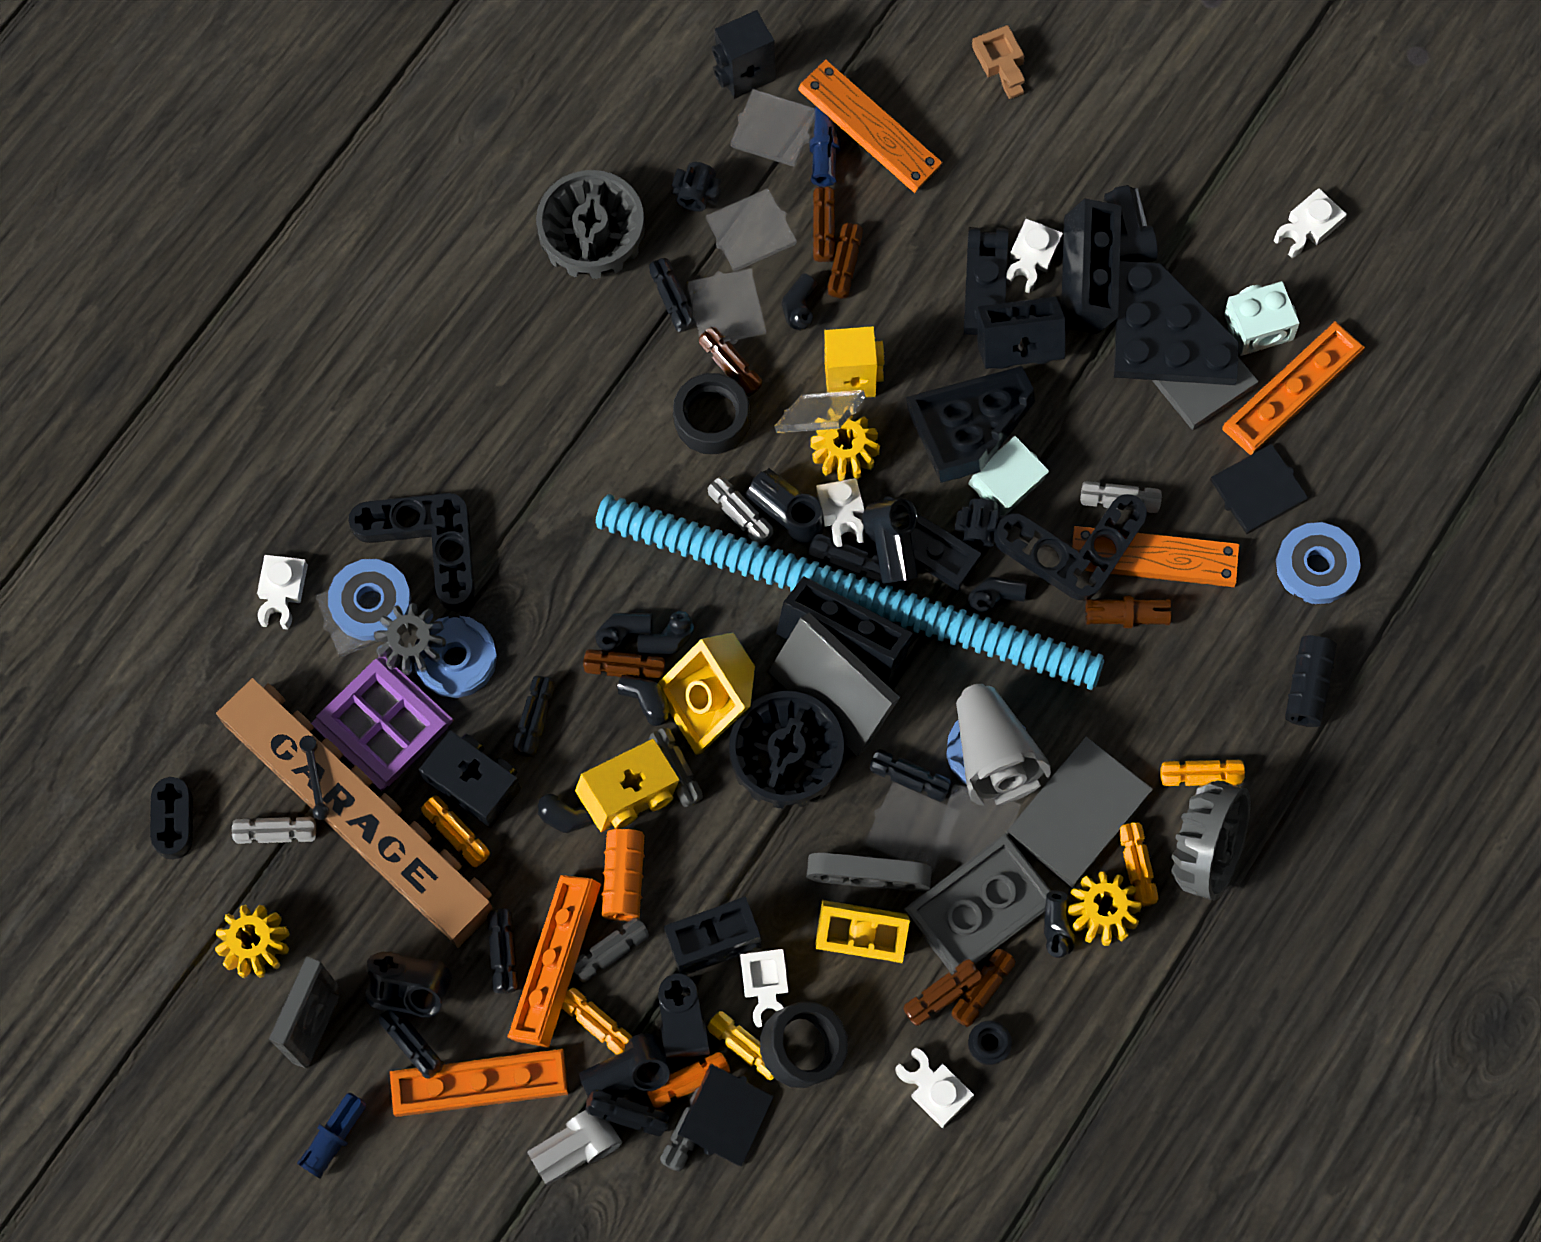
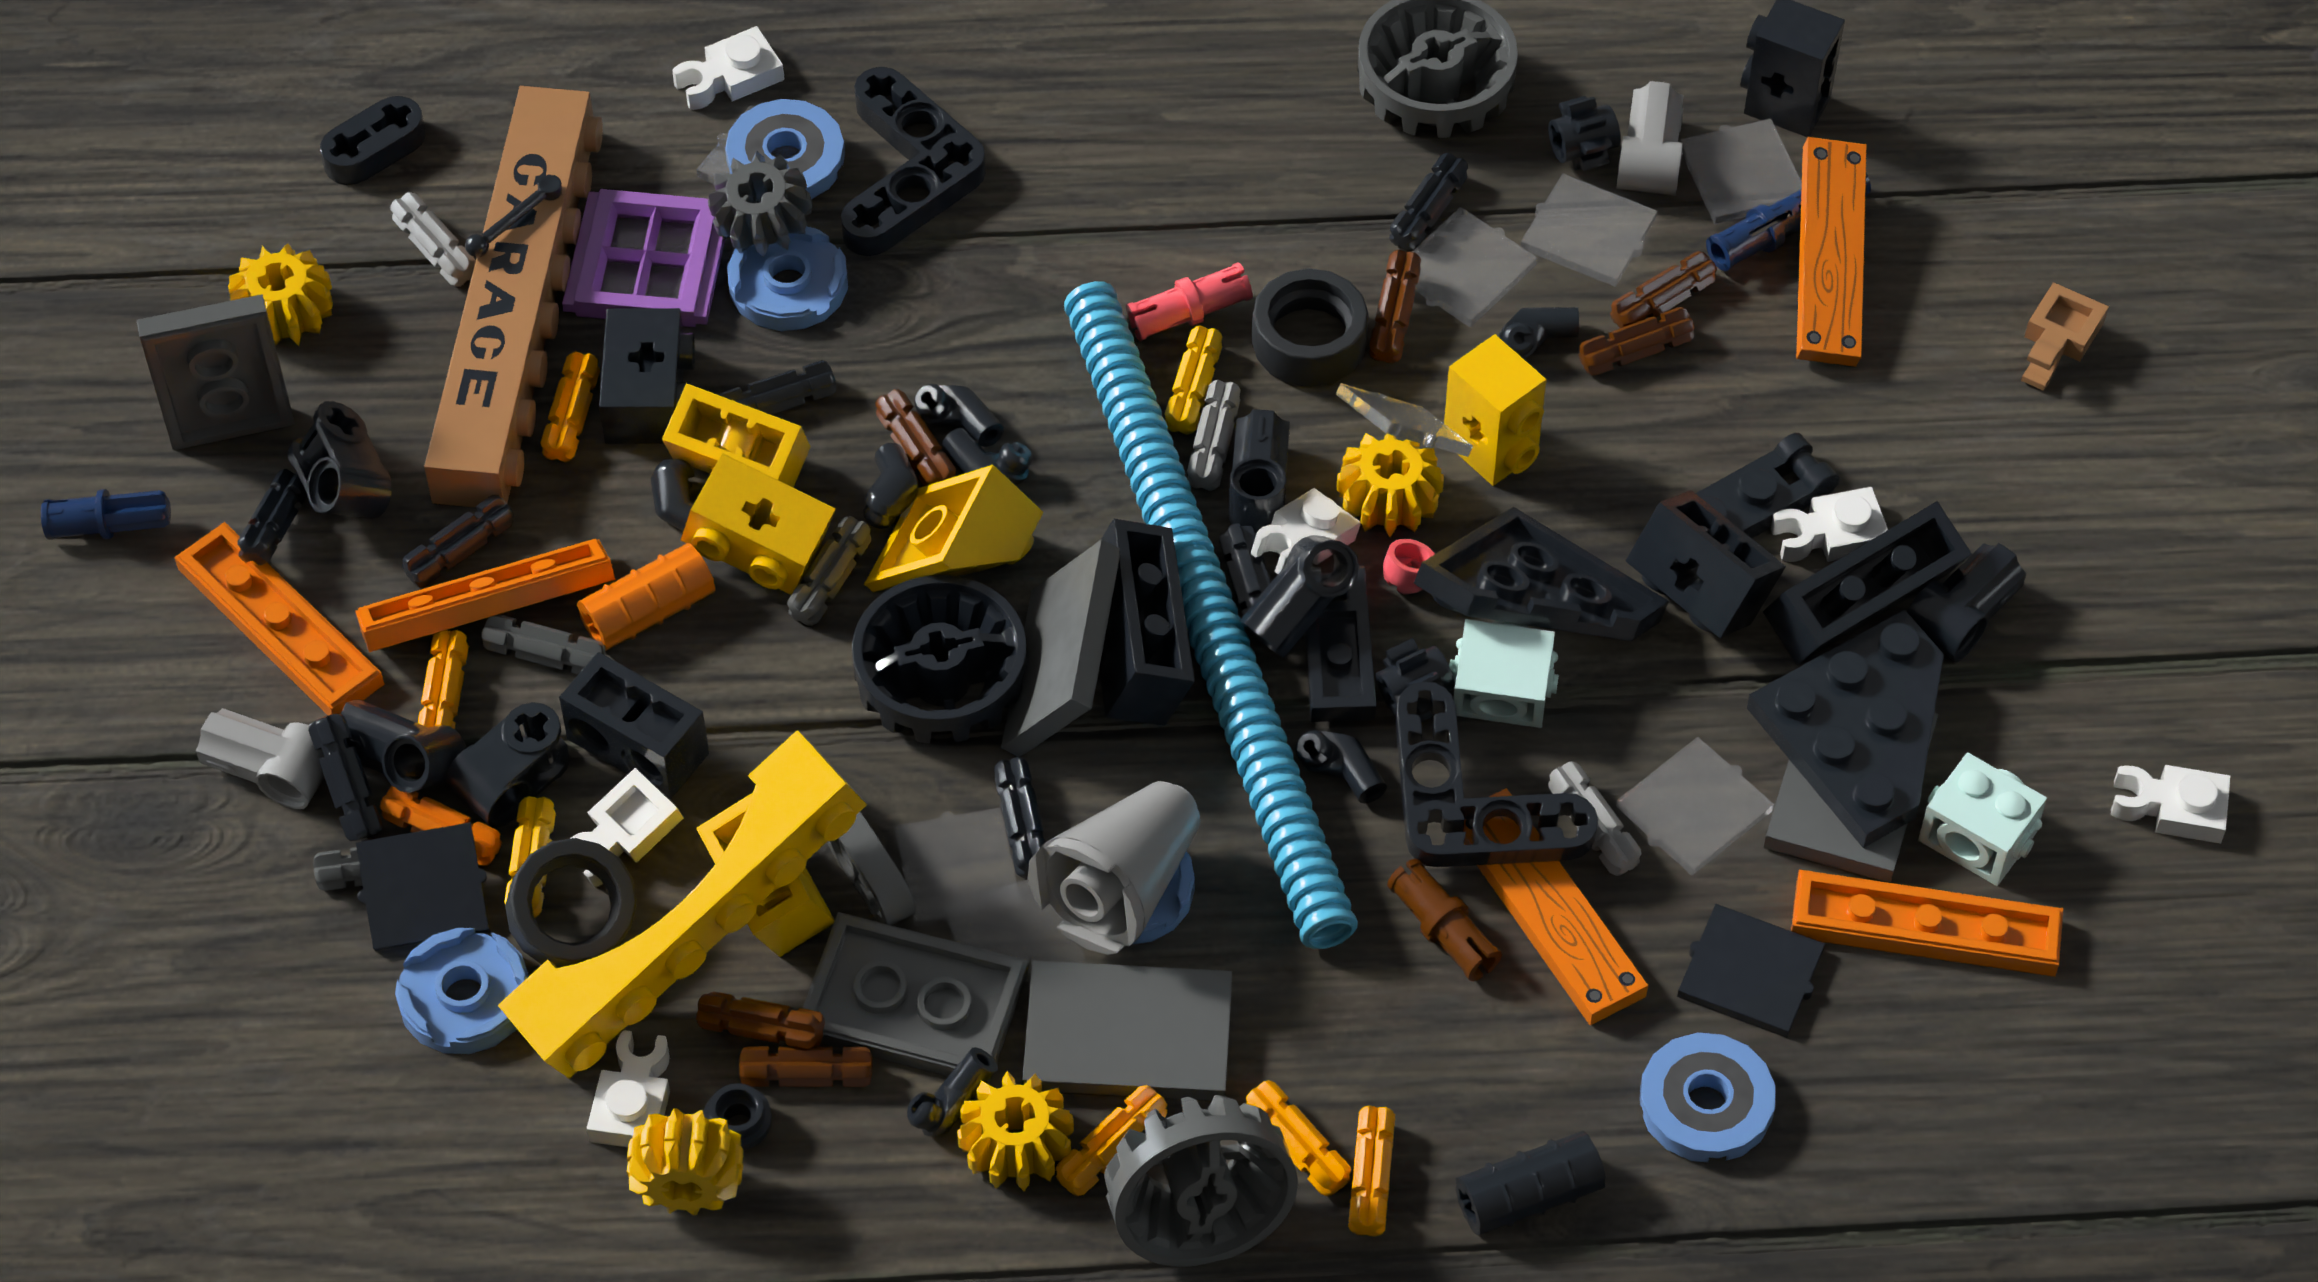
camera: 50 degrees right, 15 degrees down
none -> medium blue tile [395,928,529,1054]
none -> yellow arch [498,730,867,1079]
none -> yellow gear [627,1108,744,1215]
none -> yellow brick [662,383,811,487]
none -> coral pin [1126,262,1253,341]
none -> yellow axle [1164,325,1223,435]
none -> light orange axle [1348,1105,1395,1237]
none -> coral hinge [1383,539,1435,595]
none -> light grey piece [1616,81,1684,196]
none -> clear piece [1616,737,1774,875]

